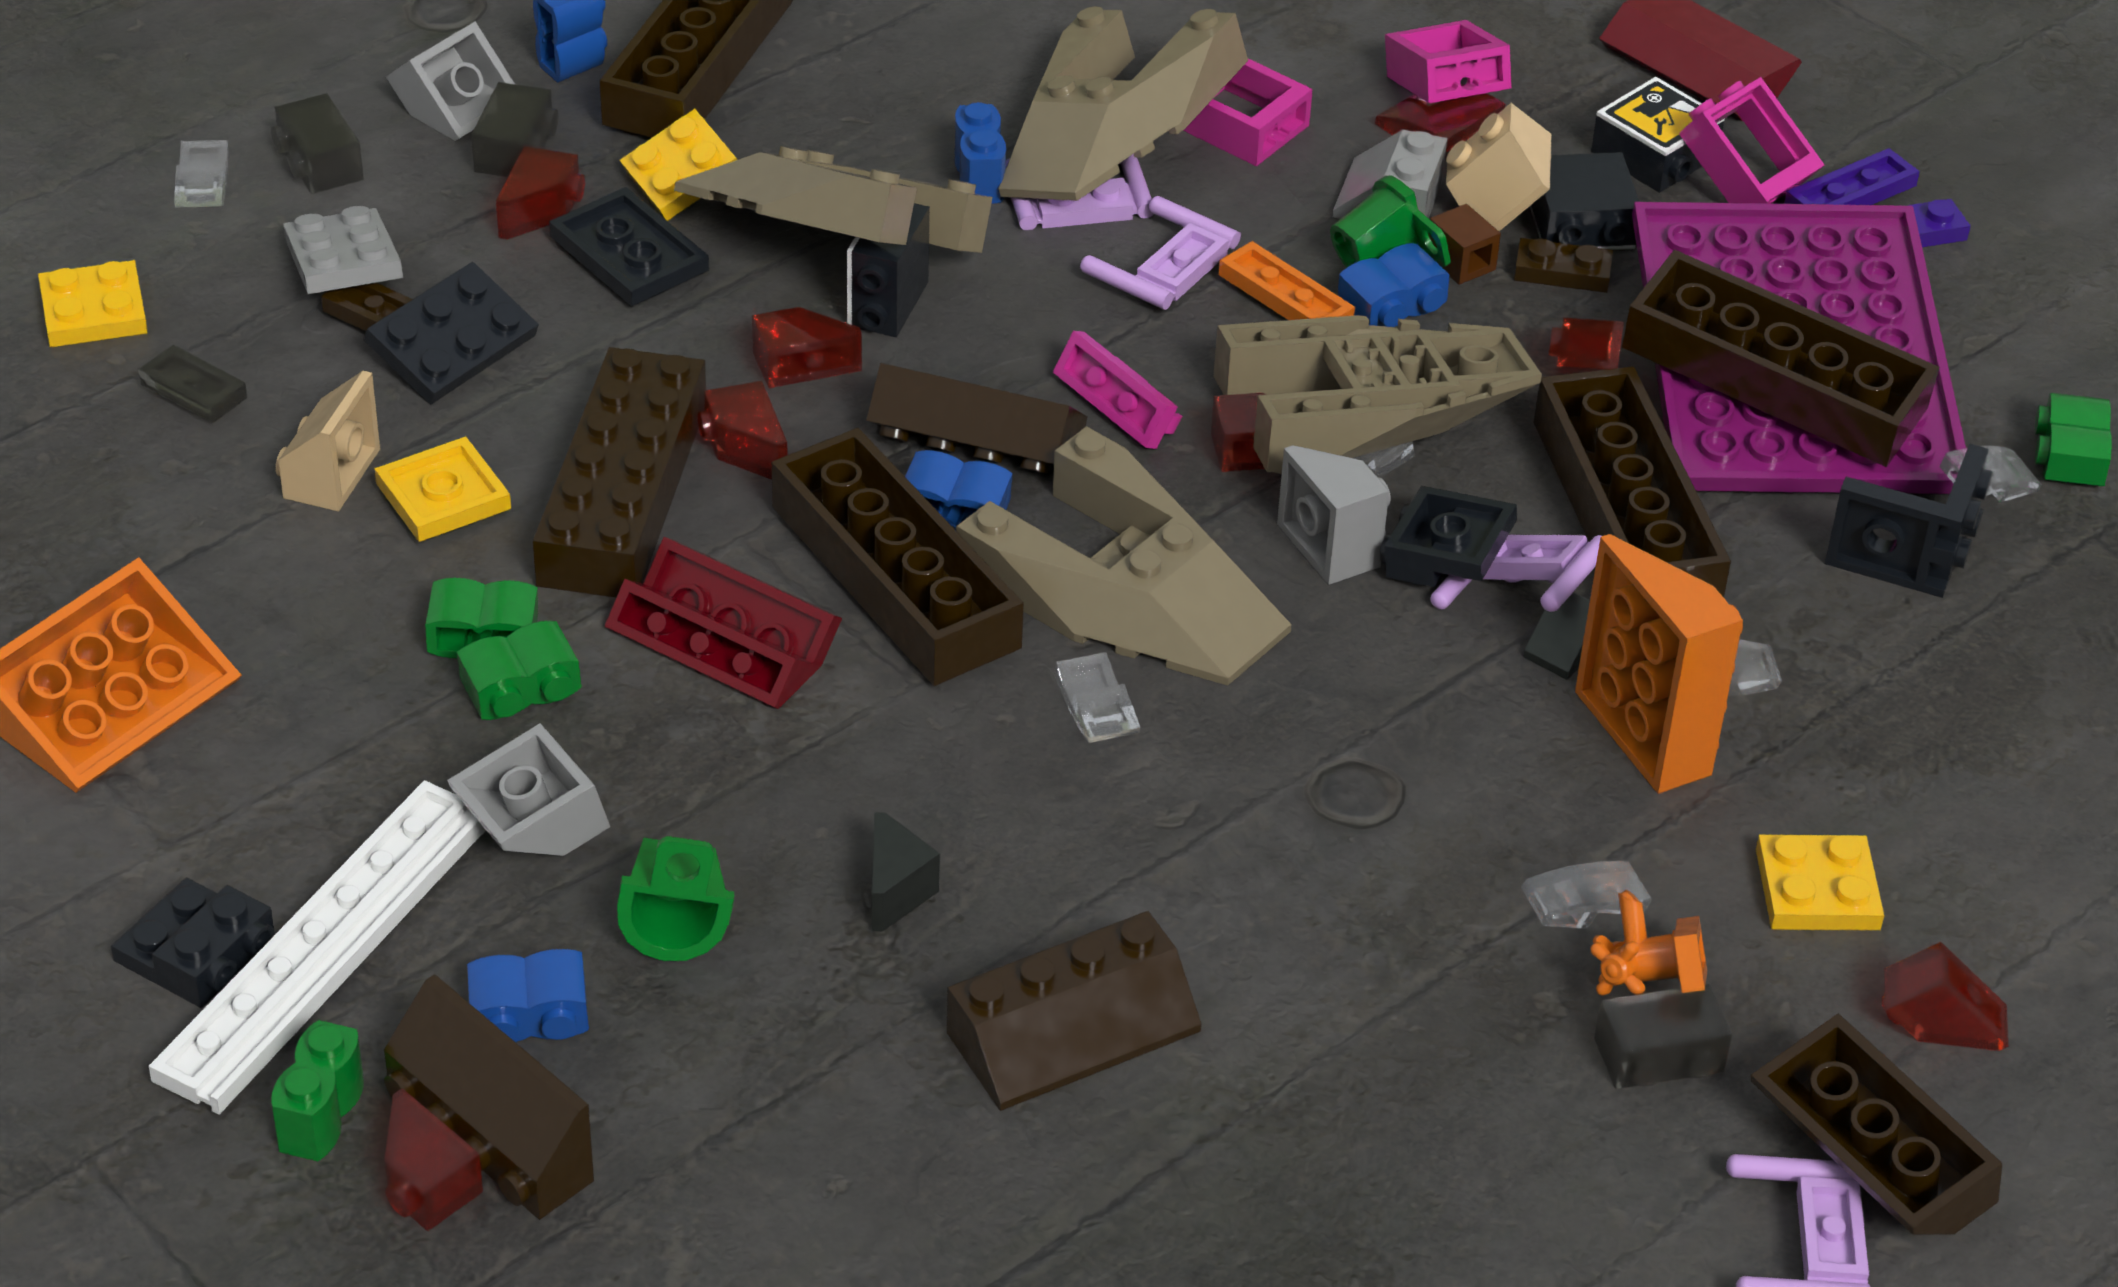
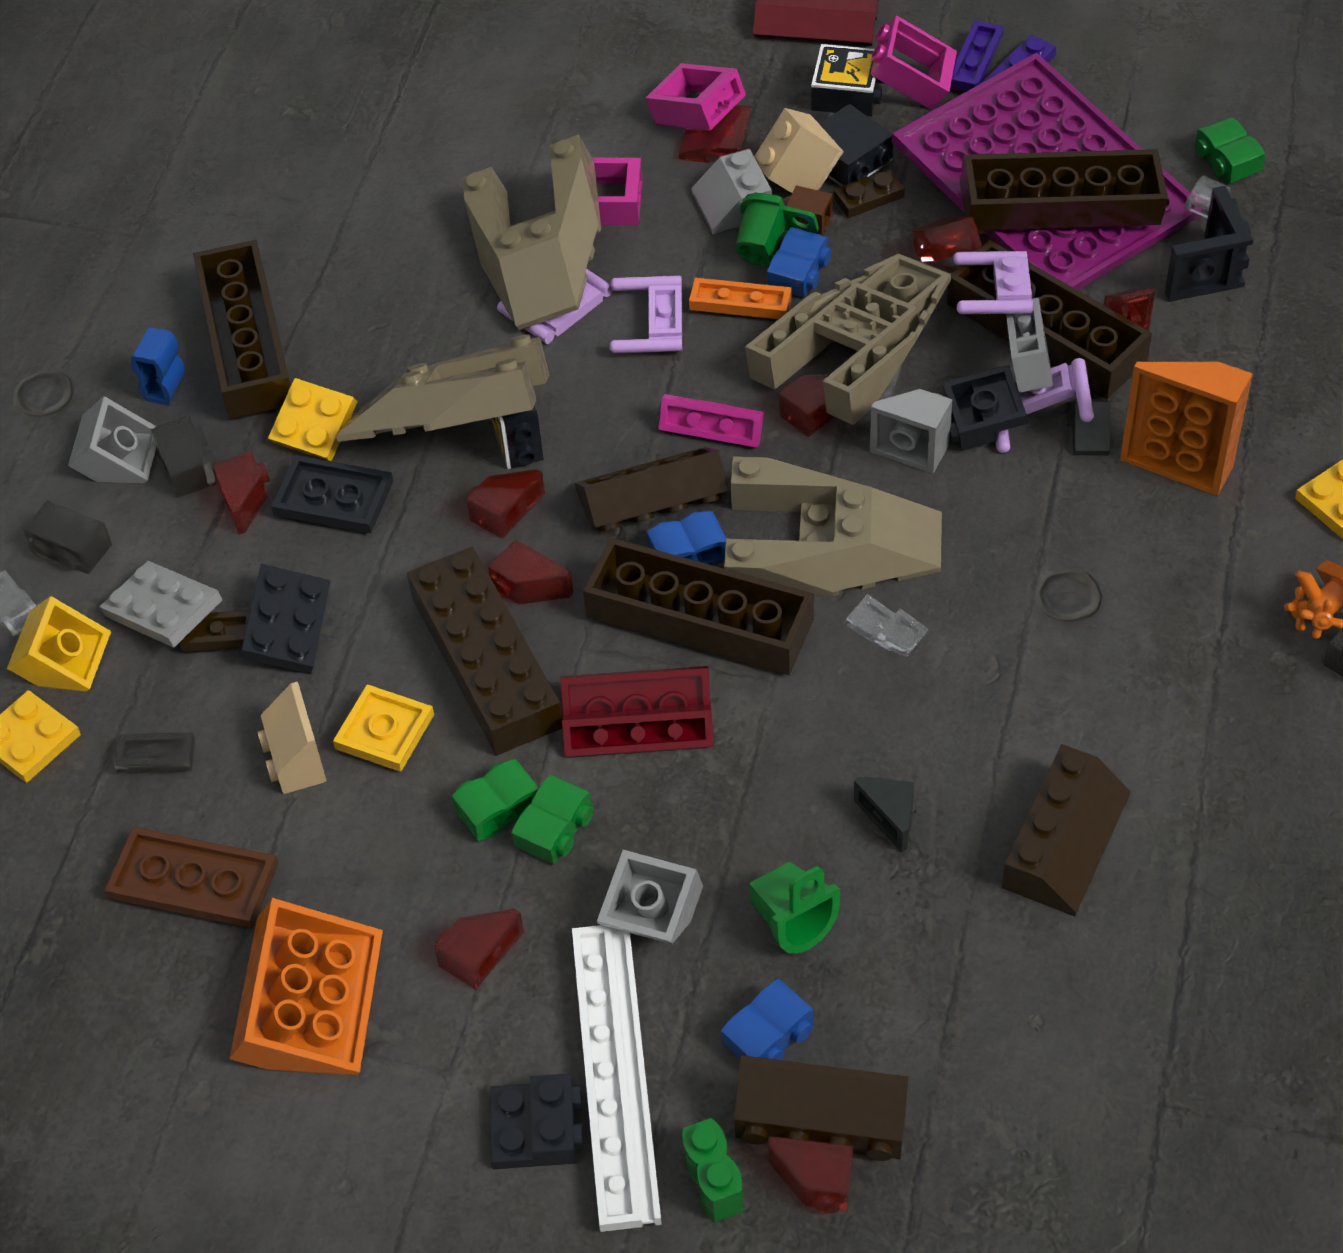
camera: 30 degrees left, 10 degrees up
blue brick [954,103,1006,204] -> none
clear slope [1521,861,1652,929] -> none
none -> yellow slope [7,596,111,692]
none -> reddish brown plate [104,827,278,929]
none -> clear red slope [434,909,524,990]
none -> lavender plate [953,251,1033,314]
none -> light grey slope [1006,297,1053,393]
none -> clear red slope [1104,288,1155,331]

